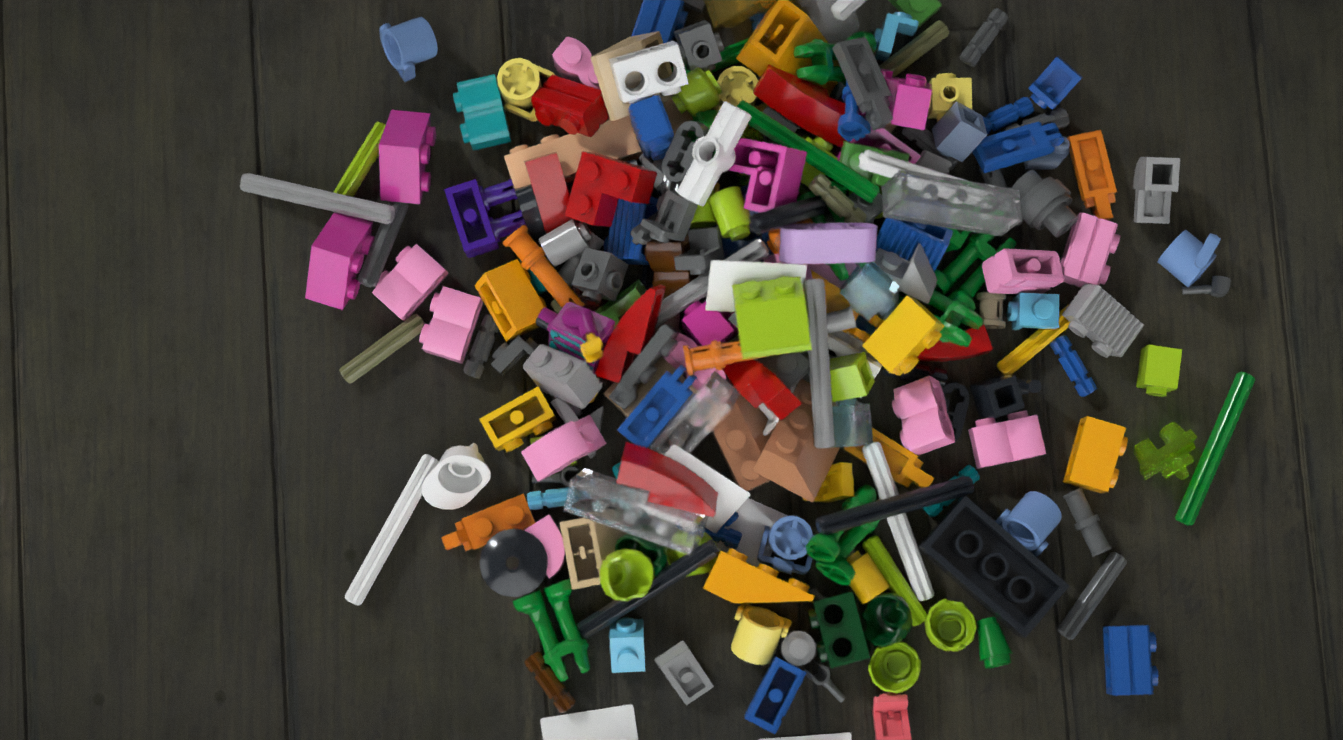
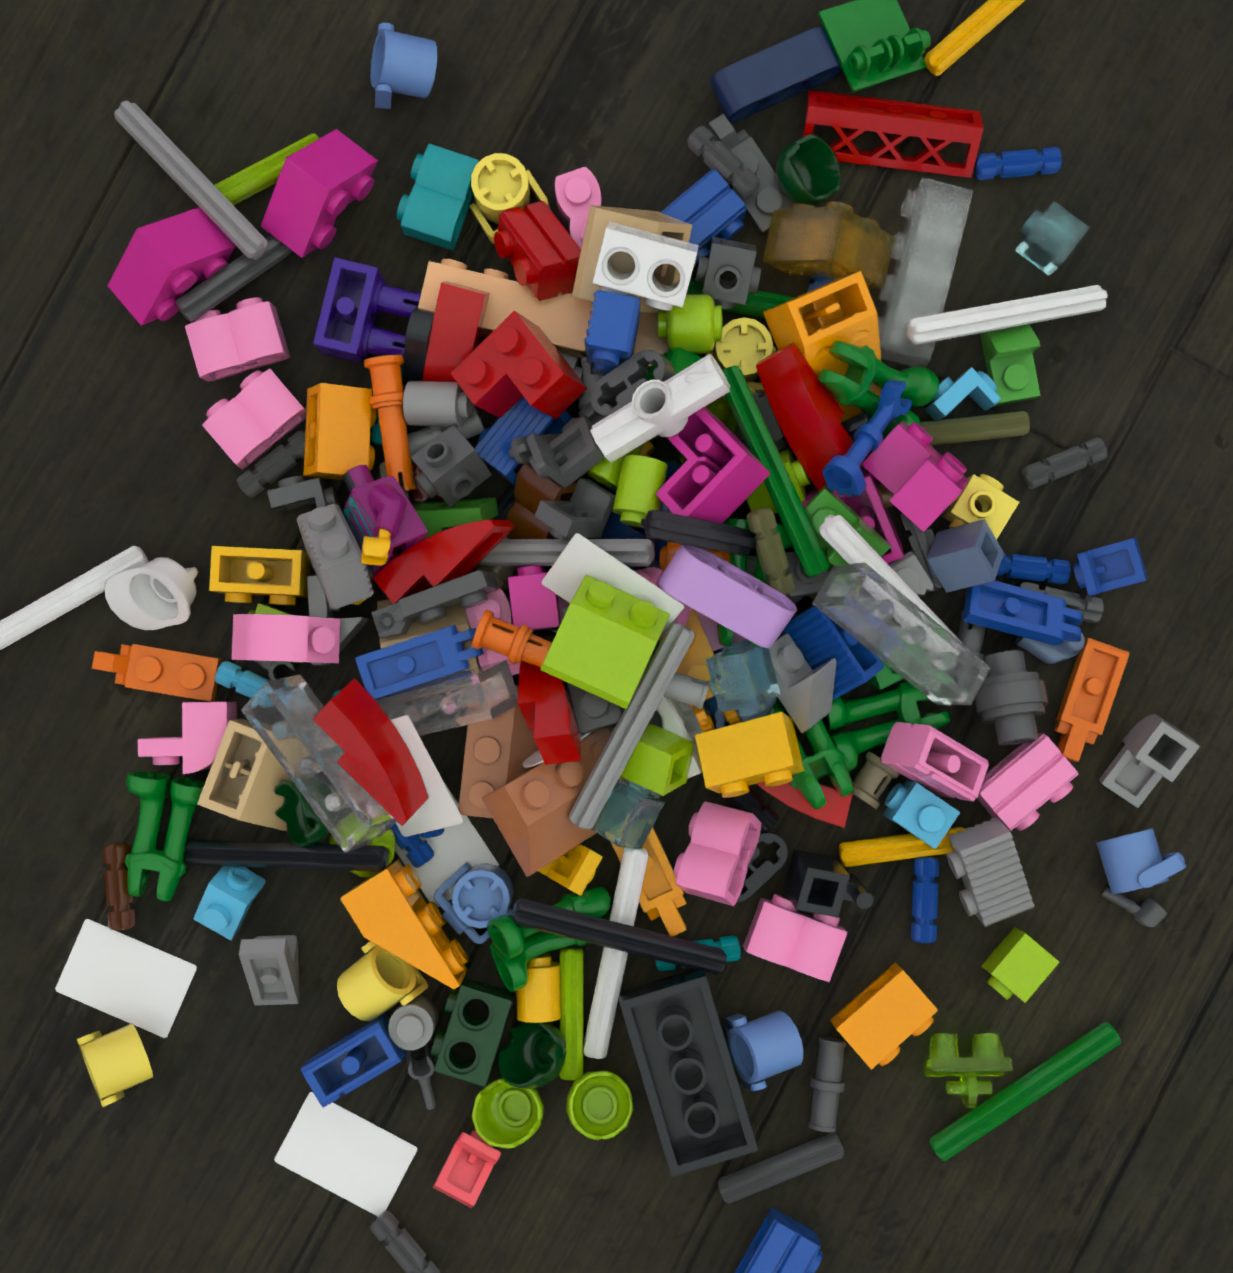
camera: 25 degrees right, 5 degrees up
olive axle [339,314,425,383] -> none
black dish [480,529,548,597] -> none
lime hair [600,549,654,602] -> none
dark grey hinge [832,37,893,130] -> none
green cone [977,617,1013,669] -> none

